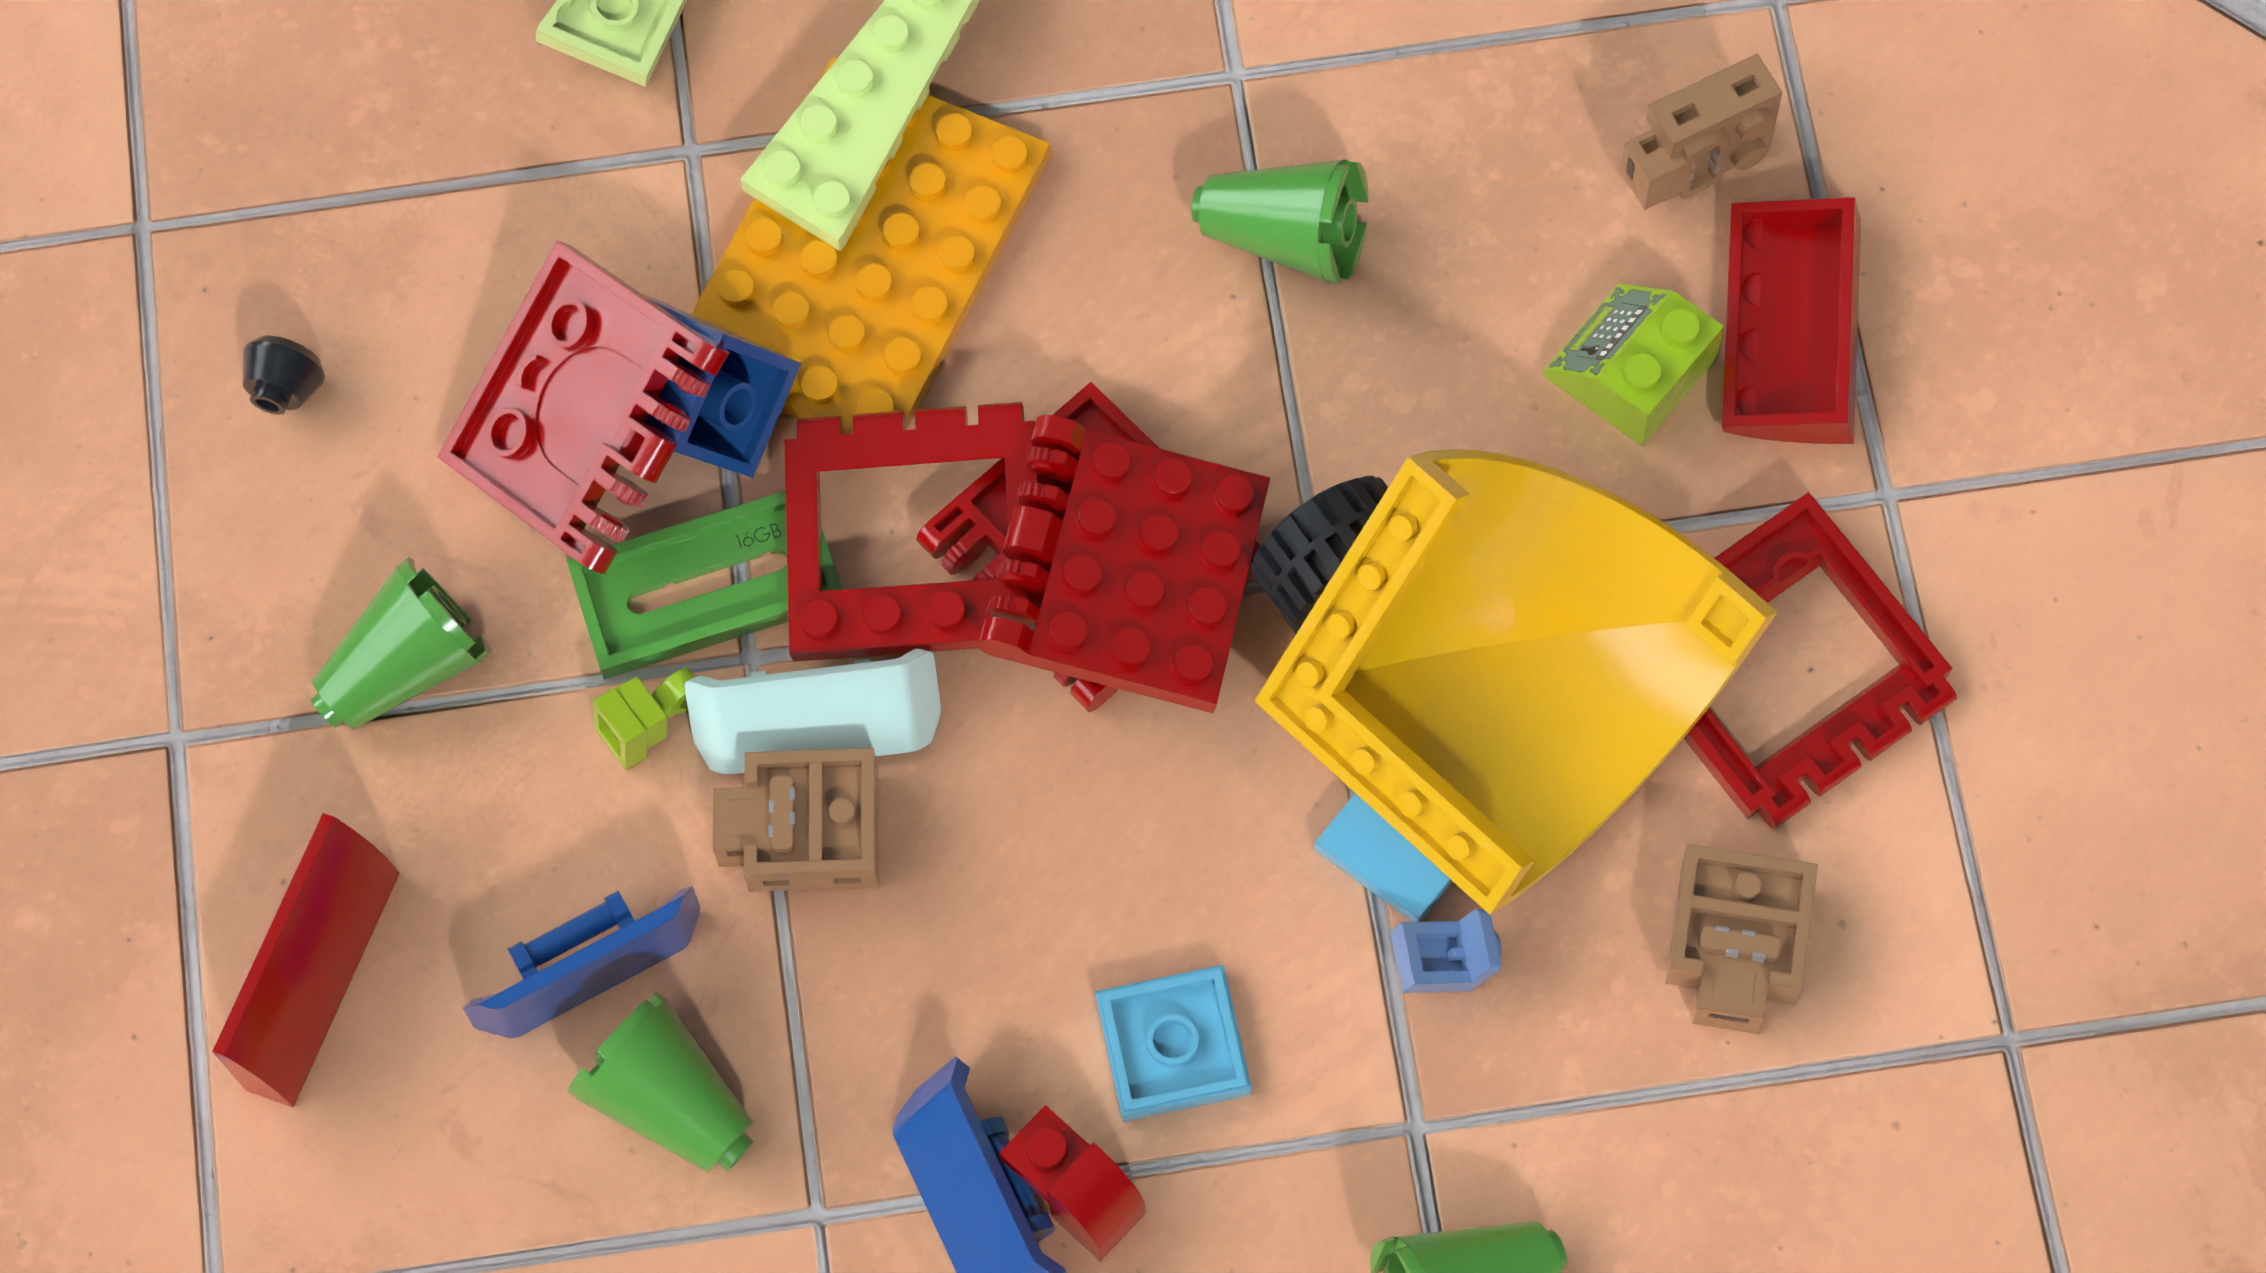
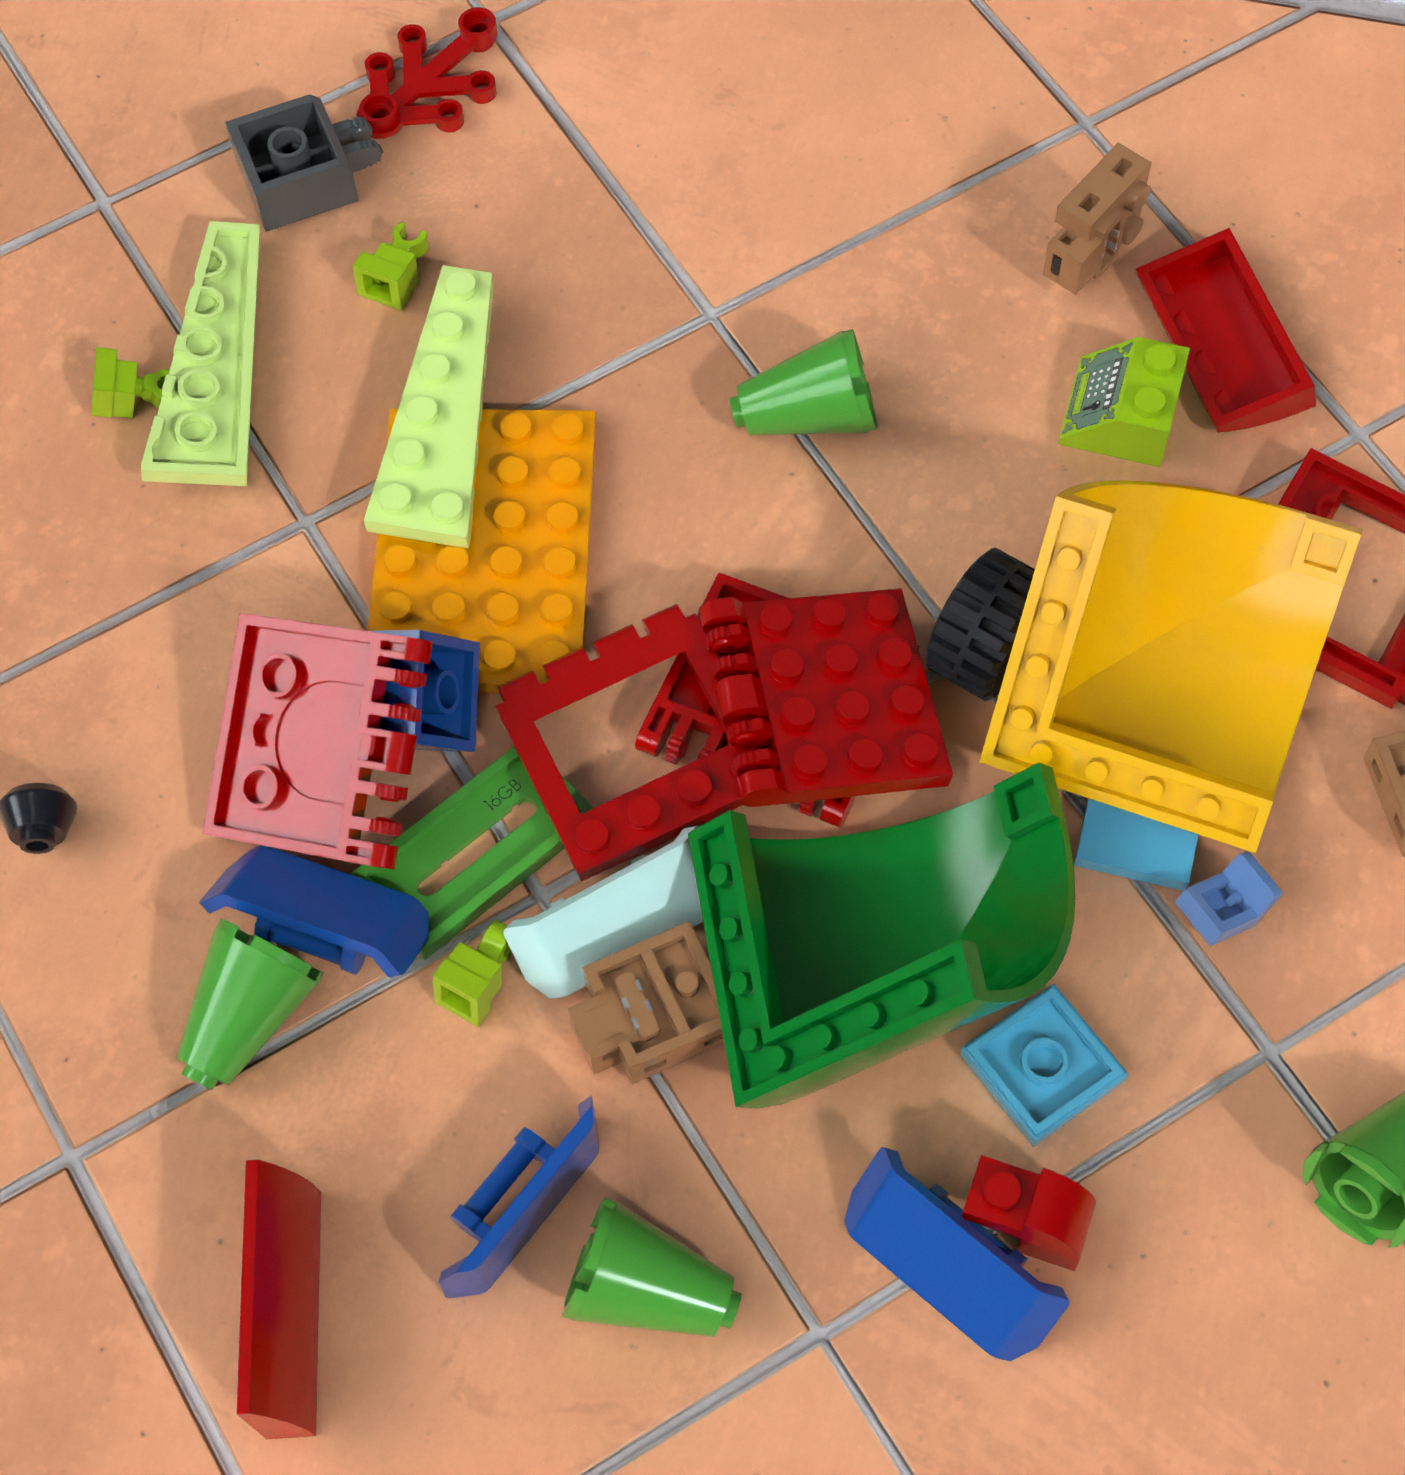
camera: 25 degrees left, 5 degrees down
none -> blue piece [199,845,429,978]
none -> green panel [688,762,1076,1109]

